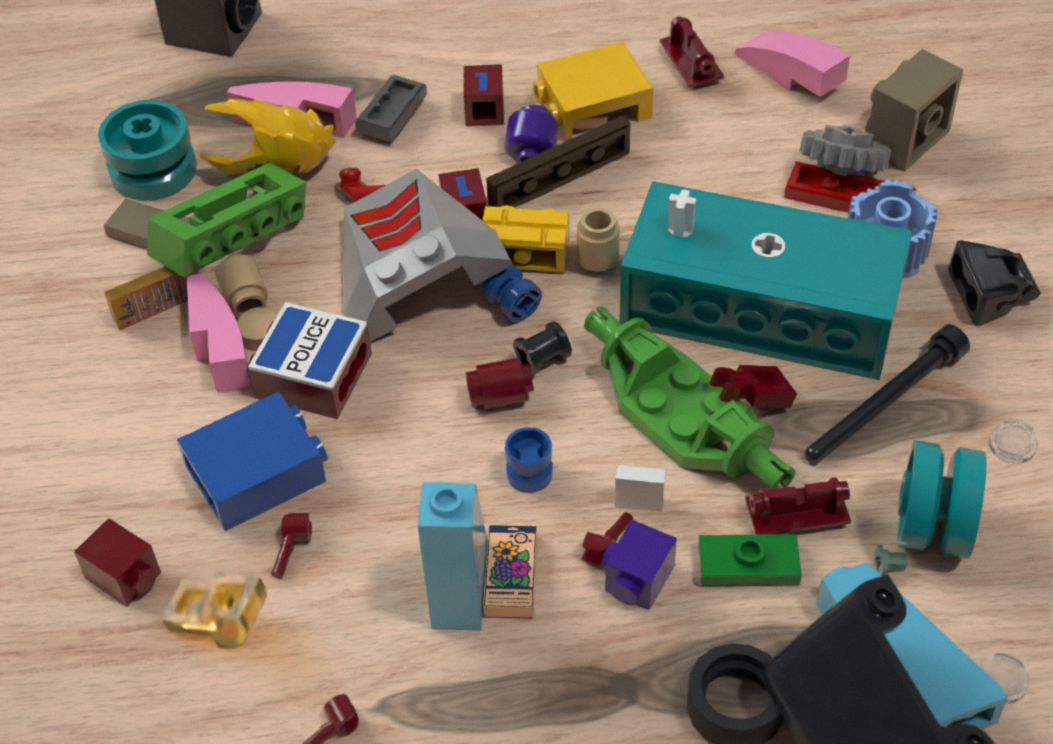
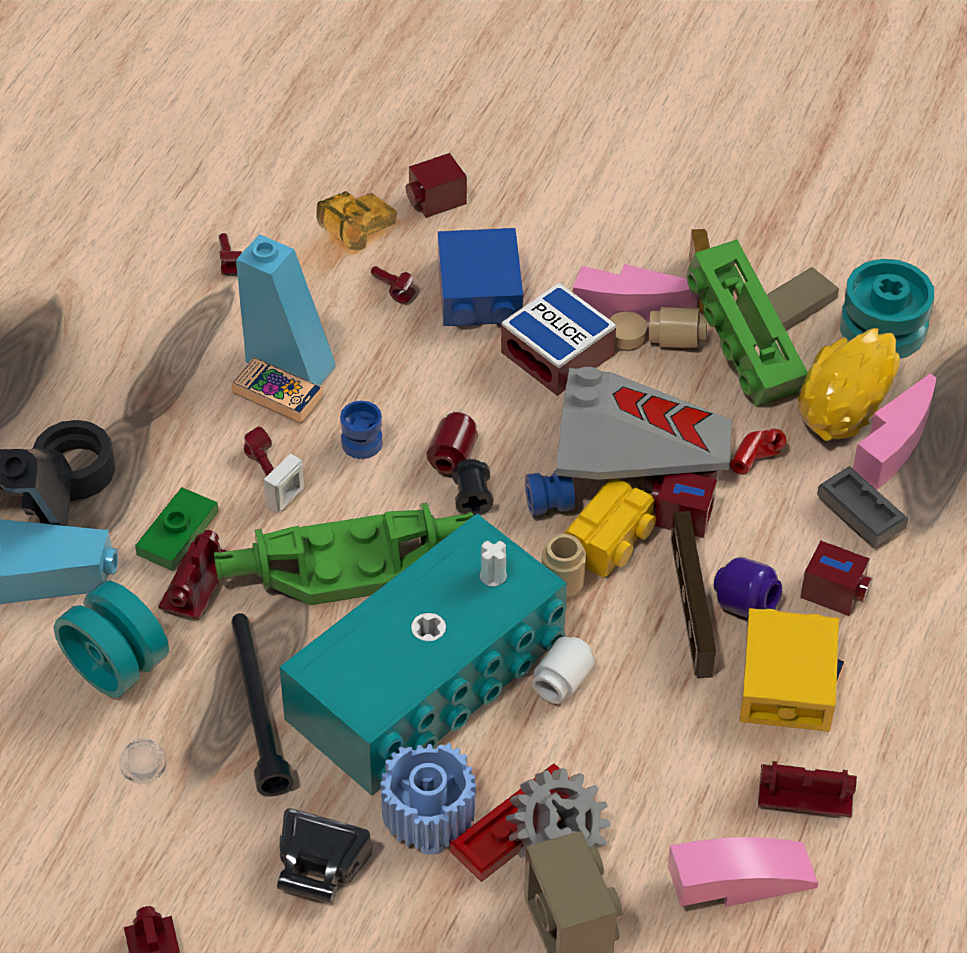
camera: 115 degrees right, 0 degrees up
dark purple brick [601,520,677,610] -> none
dark red plate [709,365,797,409] -> none

